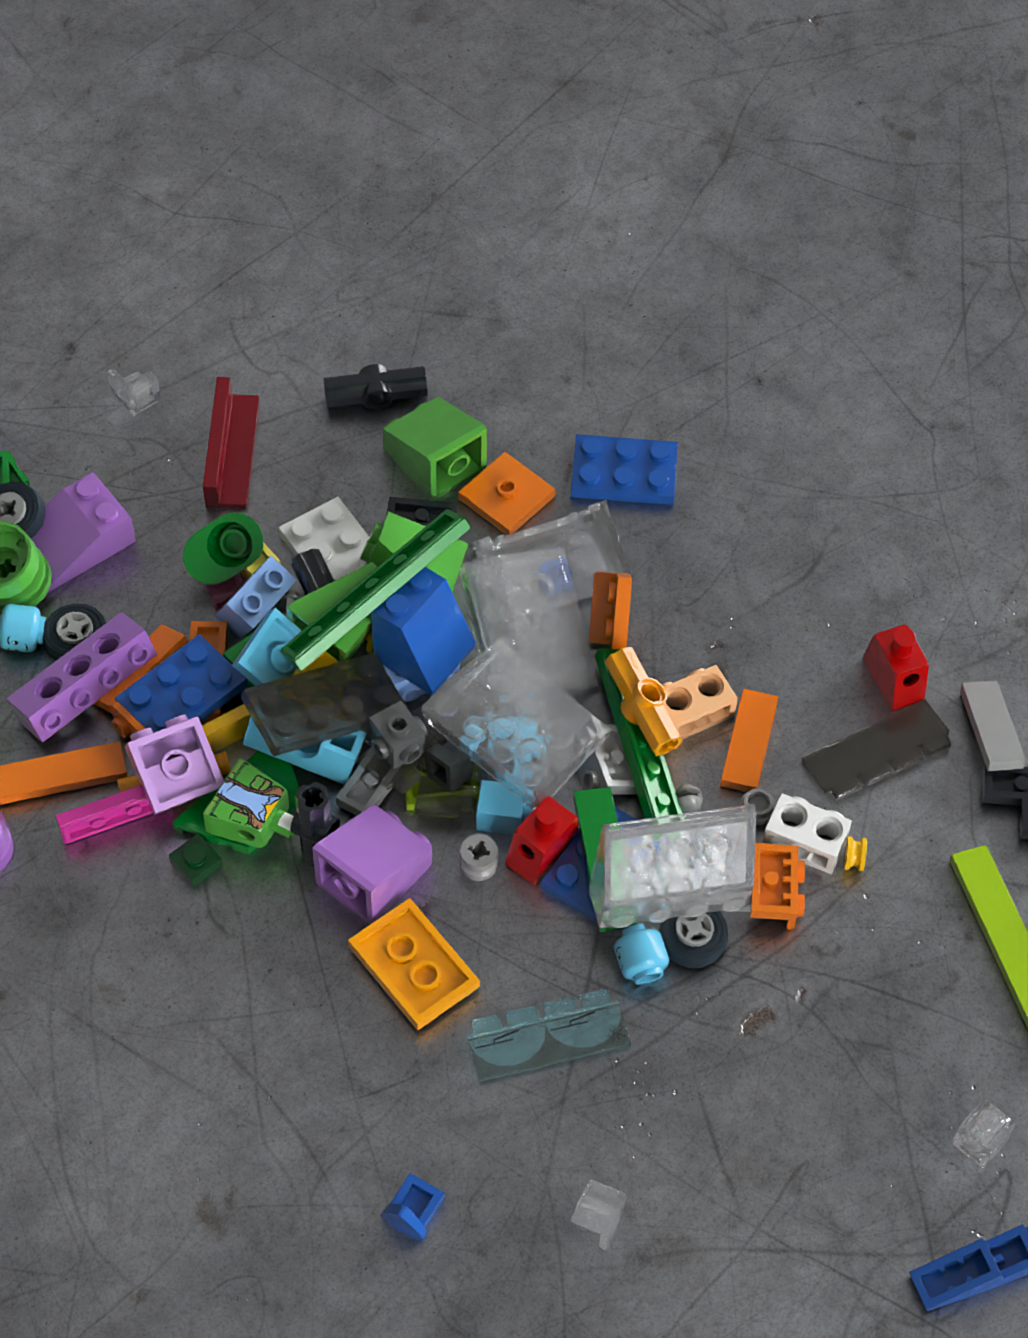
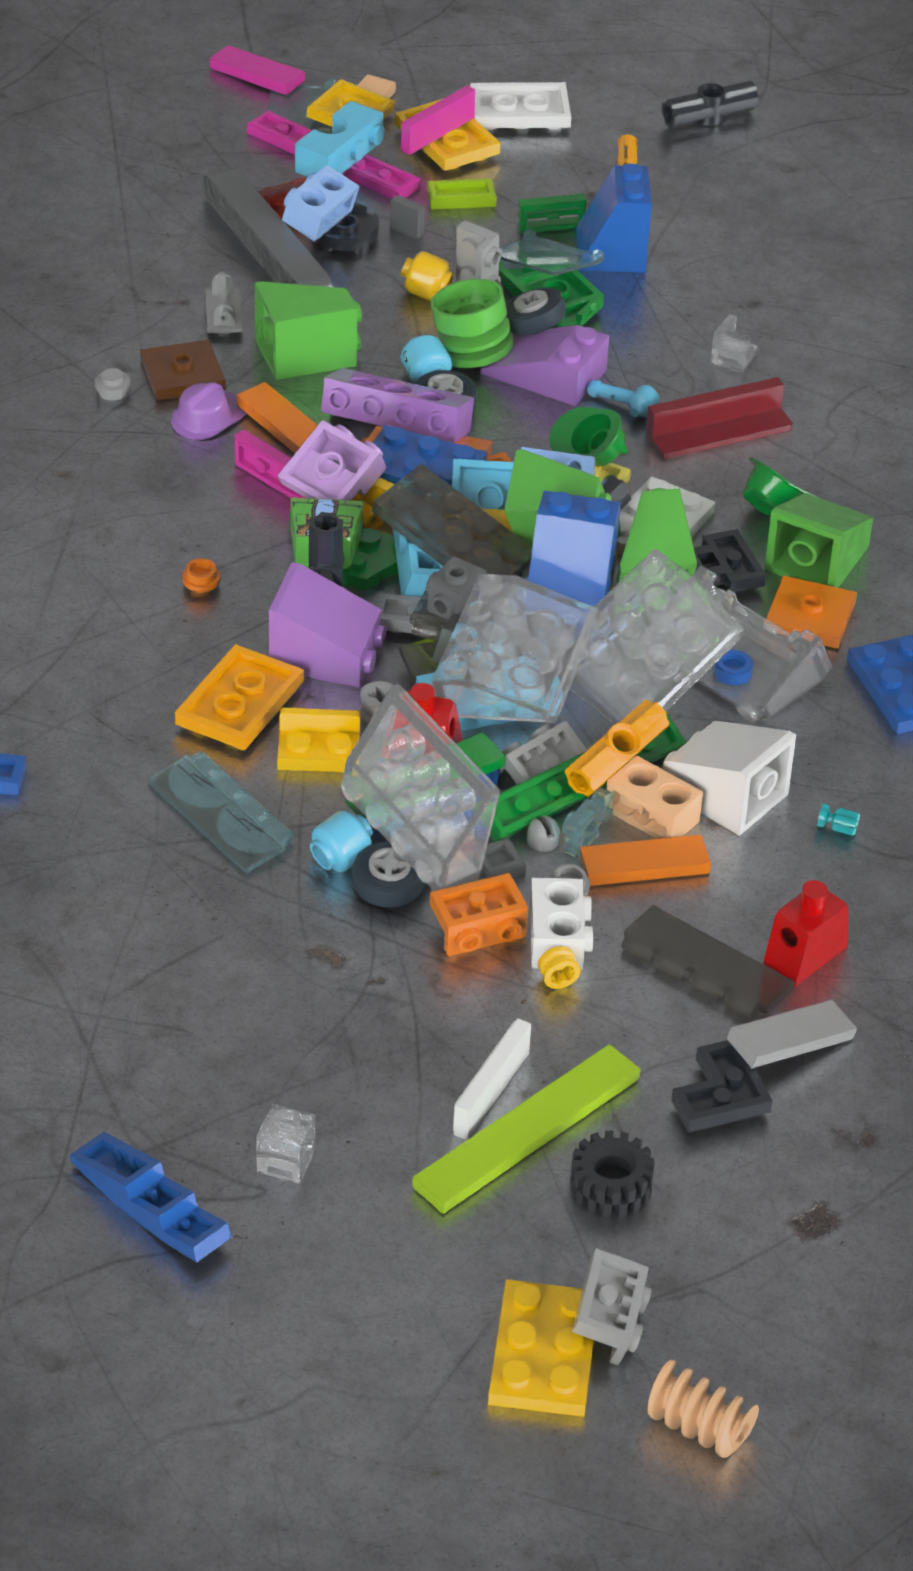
camera: 65 degrees right, 15 degrees down
dark green plate [169,833,223,887] -> none
green tile [280,509,471,671] -> none
black piece [323,364,428,409] -> none
clear panel [571,1178,627,1250] -> none
orange bracket [589,571,632,650] -> none
none -> orange plate [182,558,220,593]
none -> yellow bracket [277,708,361,773]
none -> white tile [453,1018,531,1140]
none -> clear light blue plate [562,787,615,858]
none -> medium azure piece [587,380,660,417]
none -> white slope [662,721,796,836]
none -> green piece [743,457,817,516]
none -> teal piece [817,803,860,836]

